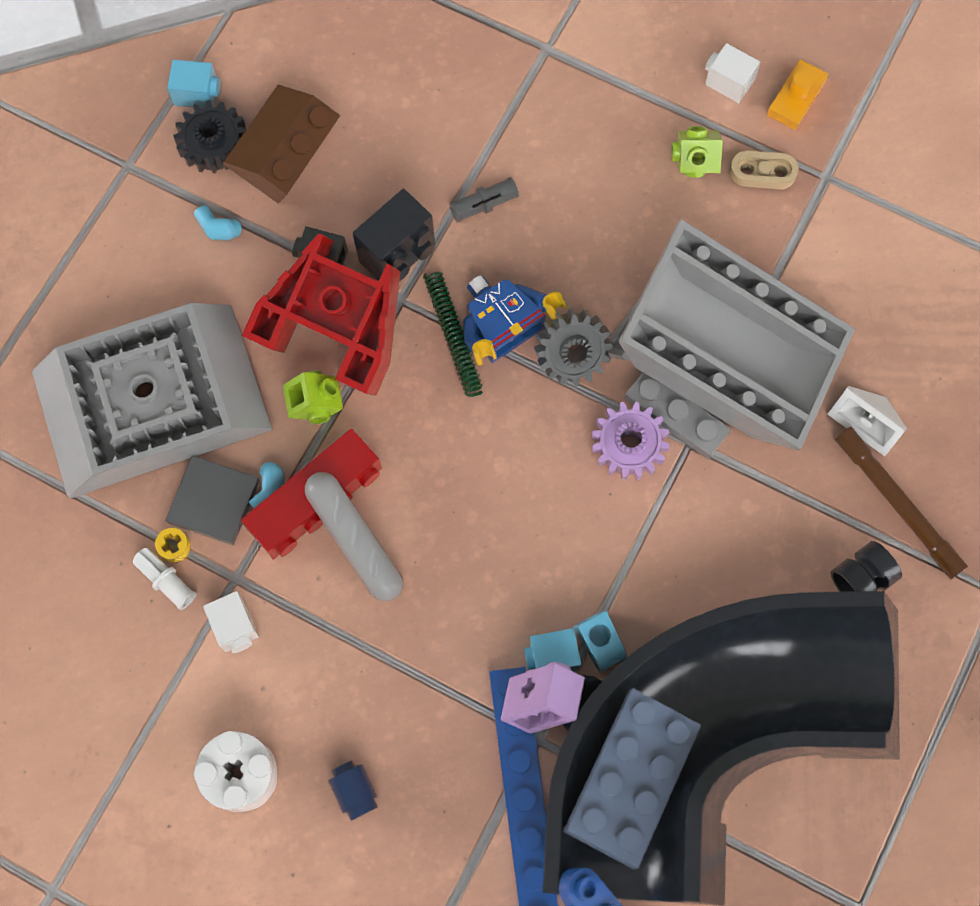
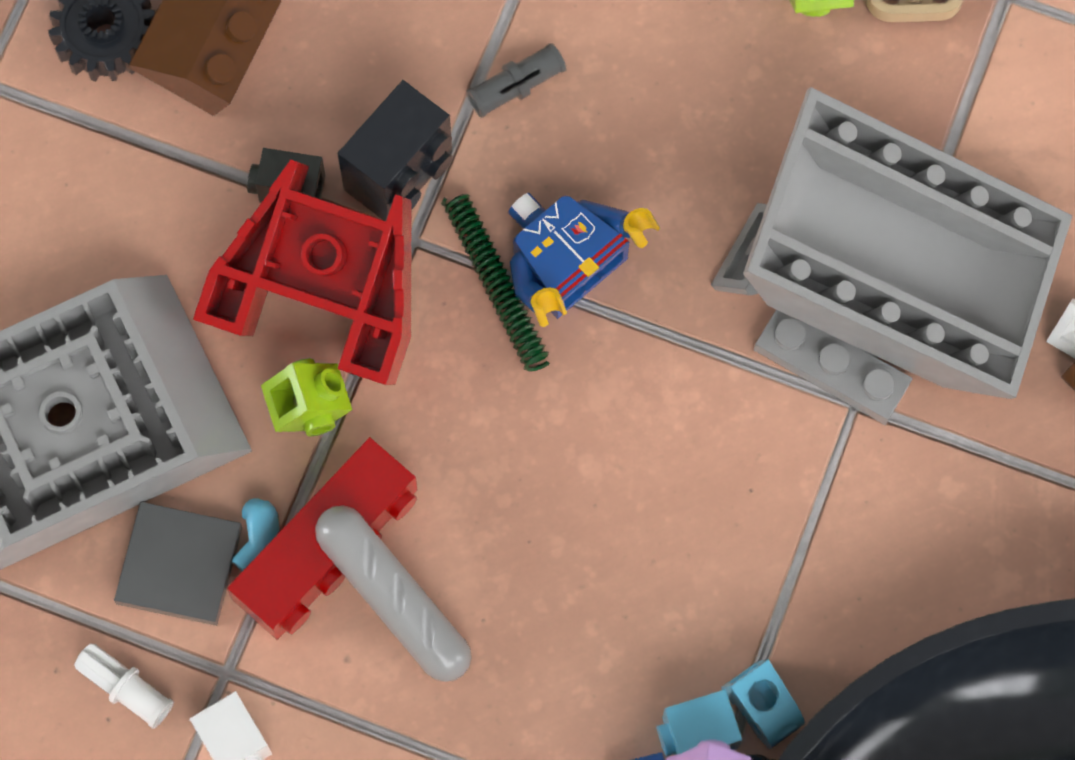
camera: 10 degrees left, 0 degrees up
yellow bush [155,528,191,563] -> none
medium azure arm [194,205,242,240] -> none
dark grey gear [534,308,613,386] -> none
lavender gear [592,402,670,481] -> none

